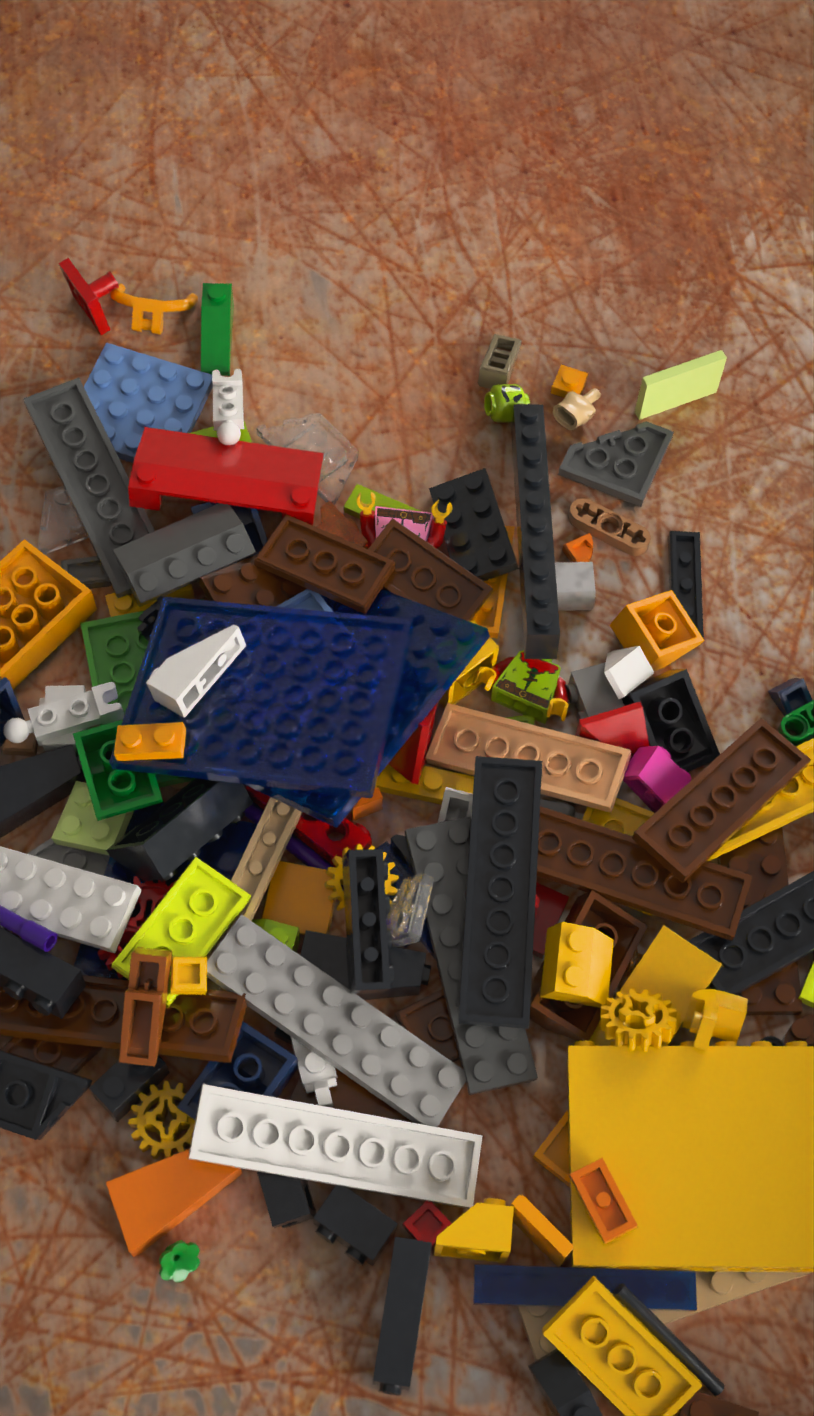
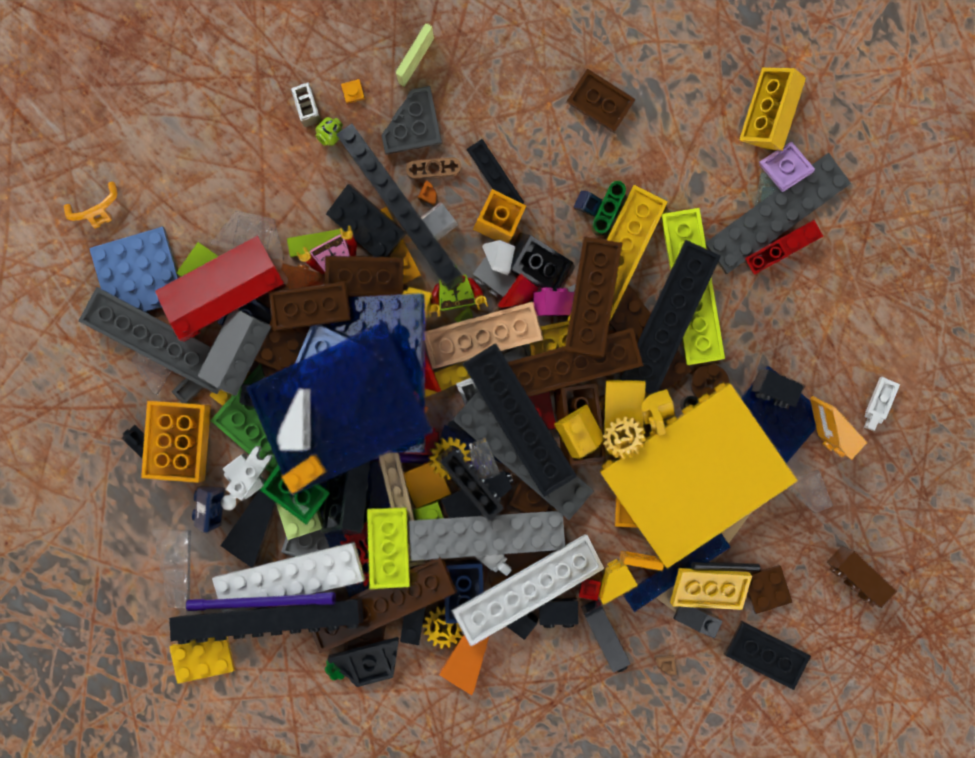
camera: 30 degrees left, 25 degrees up
red tile [58,258,119,336] -> none
dark orange slope [119,947,172,1066] -> none
green plant [159,1240,200,1282] -> none
yellow tile [170,957,207,995] -> none
green slope [201,283,234,376] -> none
white plate [212,369,244,446] -> none
tan piece [553,388,601,430] -> none
orange plate [569,1158,638,1244] -> none

